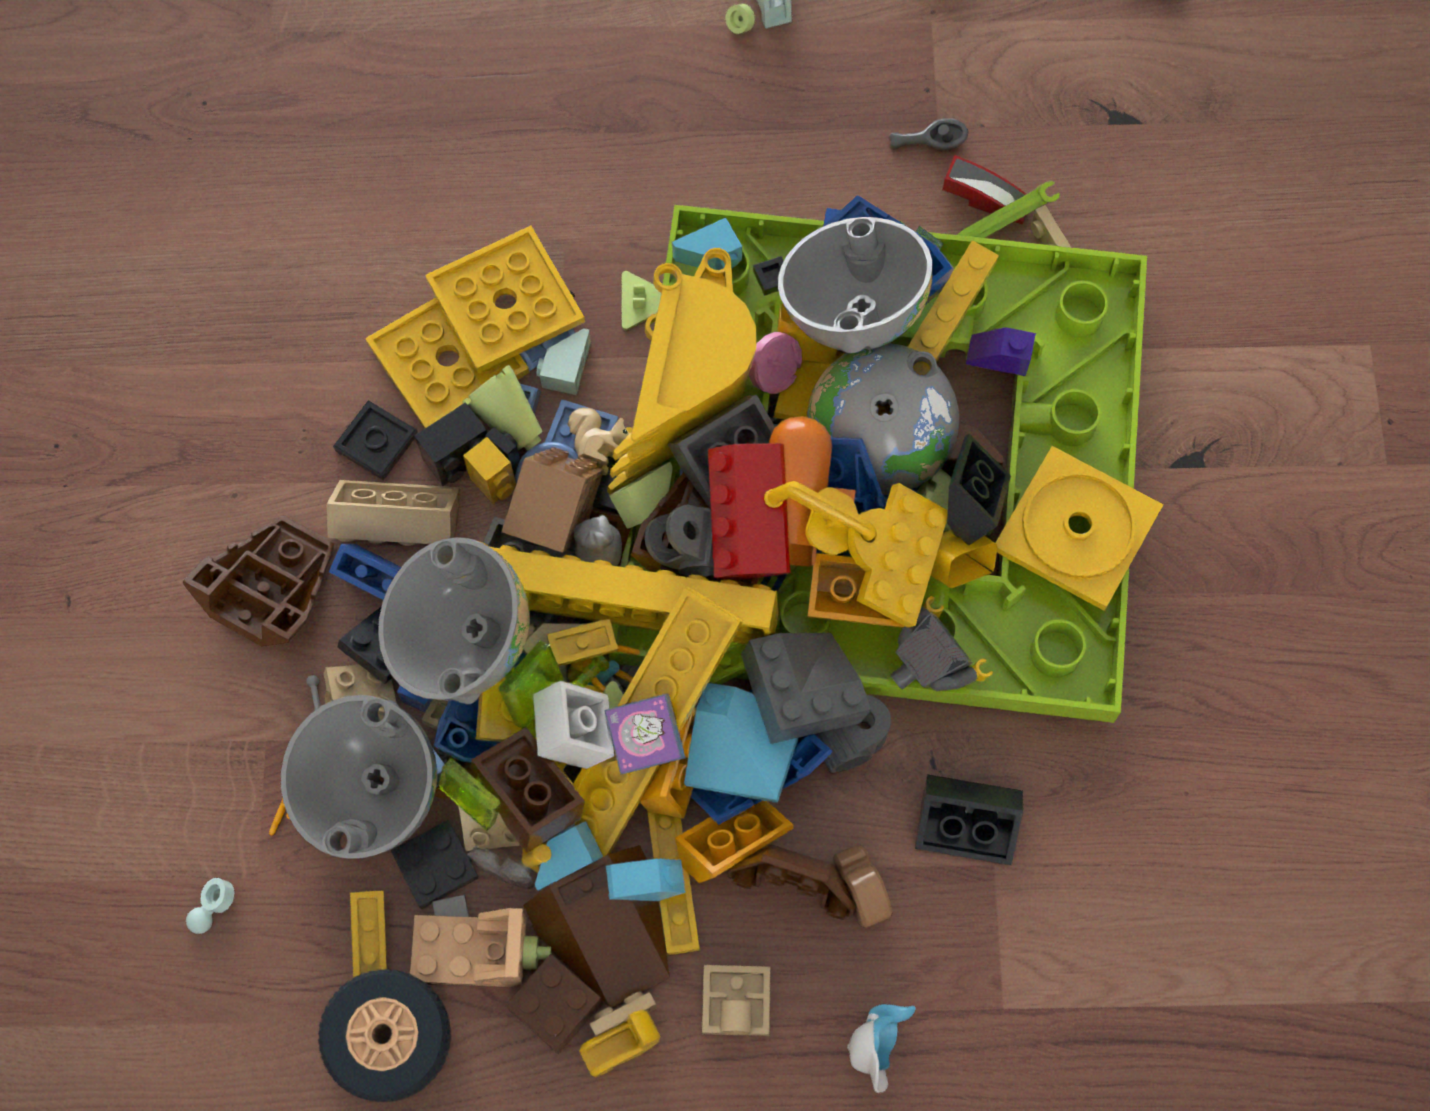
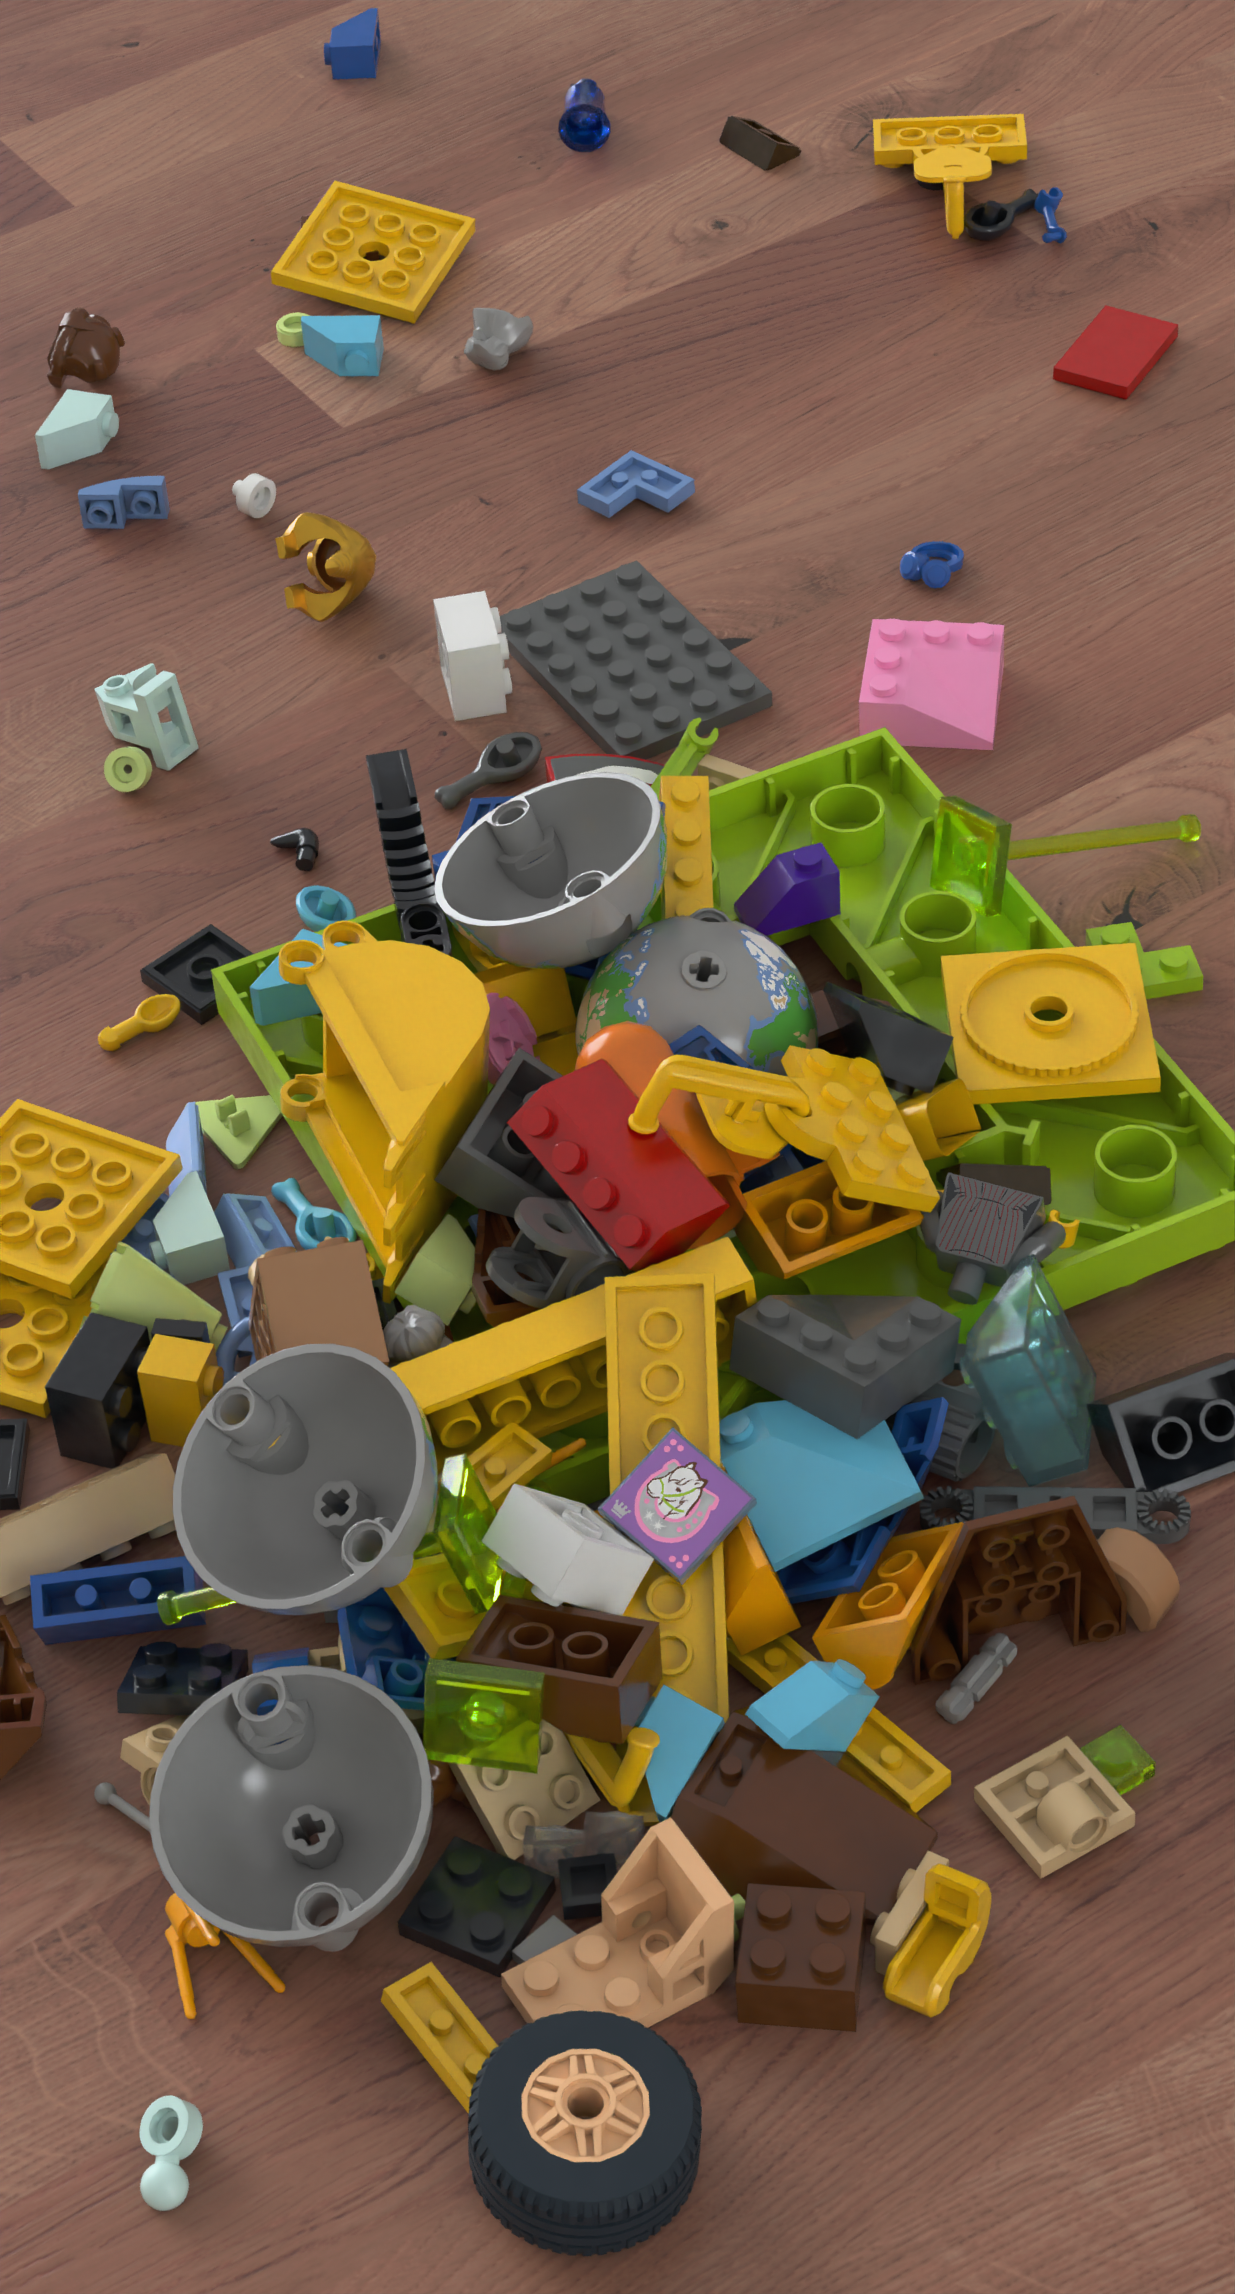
camera: 30 degrees left, 25 degrees down
none -> yellow piece [98,994,181,1051]
none -> black tile [140,924,253,1025]
none -> light blue slope [166,1102,207,1197]
none -> light blue slope [214,1193,297,1269]
none -> black animal [270,827,319,871]
none -> medium azure piece [271,1178,357,1250]
none -> medium azure piece [296,885,356,932]
none -> black piece [366,749,453,957]
none -> white brick [433,591,512,721]
none -> dark grey plate [497,560,773,760]
none -> black plate [557,1852,617,1920]
none -> bright pink slope [859,618,1004,750]
none -> blue piece [900,541,964,588]
none -> dark grey piece [920,1486,1191,1544]
none -> clear neon green tile [930,795,1201,917]
none -> dark brown slope [936,1163,1052,1205]
none -> light grey axle [936,1633,1017,1724]
none -> clear light blue slope [960,1254,1096,1487]
none -> clear neon green plate [1080,1725,1156,1796]
none -> lime plate [1085,922,1203,1000]

